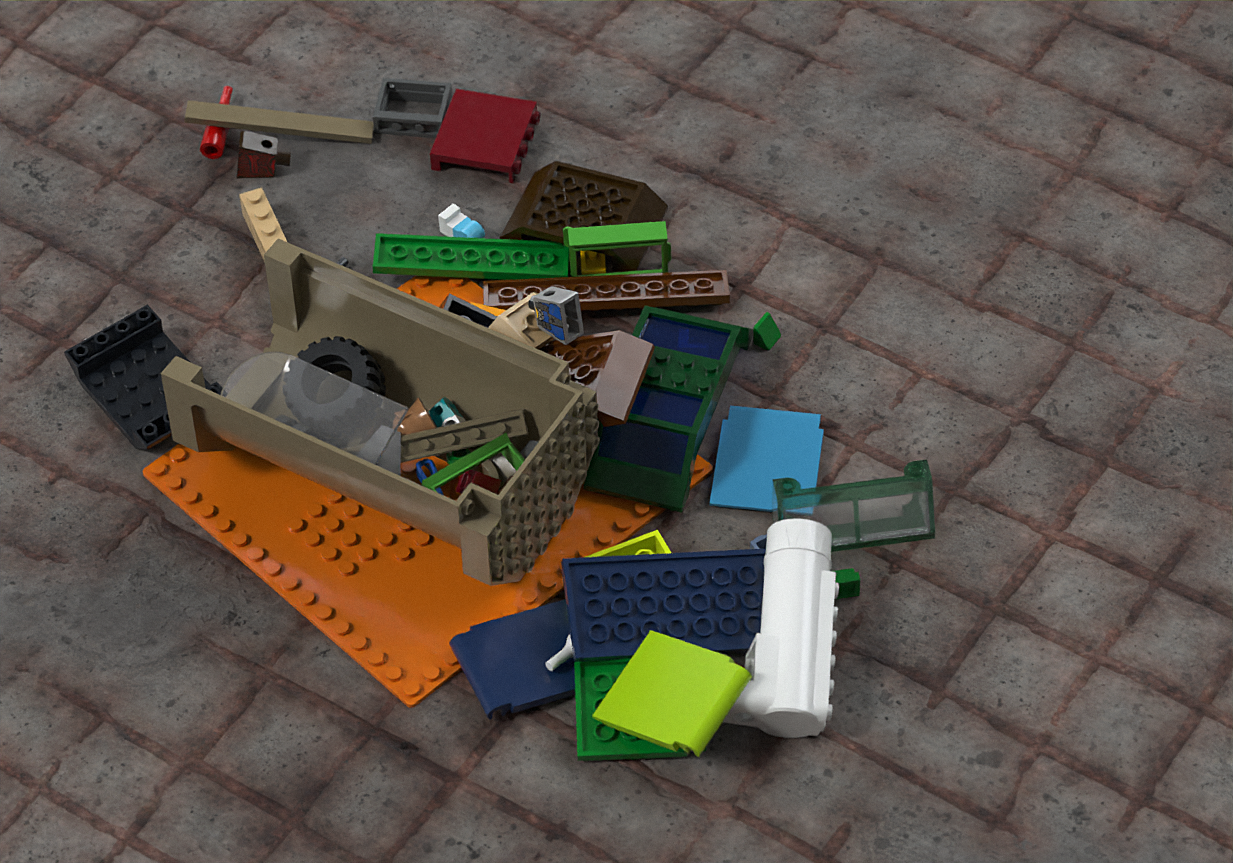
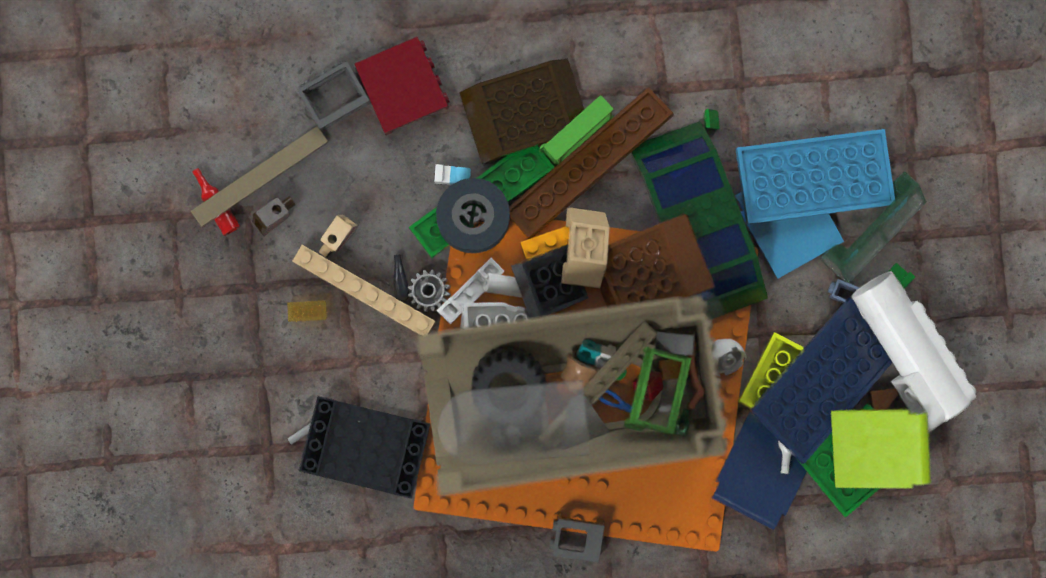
camera: 40 degrees left, 35 degrees up
light grey torso [528,287,584,345] -> none
none -> clear yellow plate [287,301,327,322]
none -> tan torso [319,215,358,258]
none -> black wheel [436,178,510,253]
none -> dark grey window [550,513,605,563]
none -> white cylinder [712,339,747,376]
none -> dark azure plate [735,129,896,225]

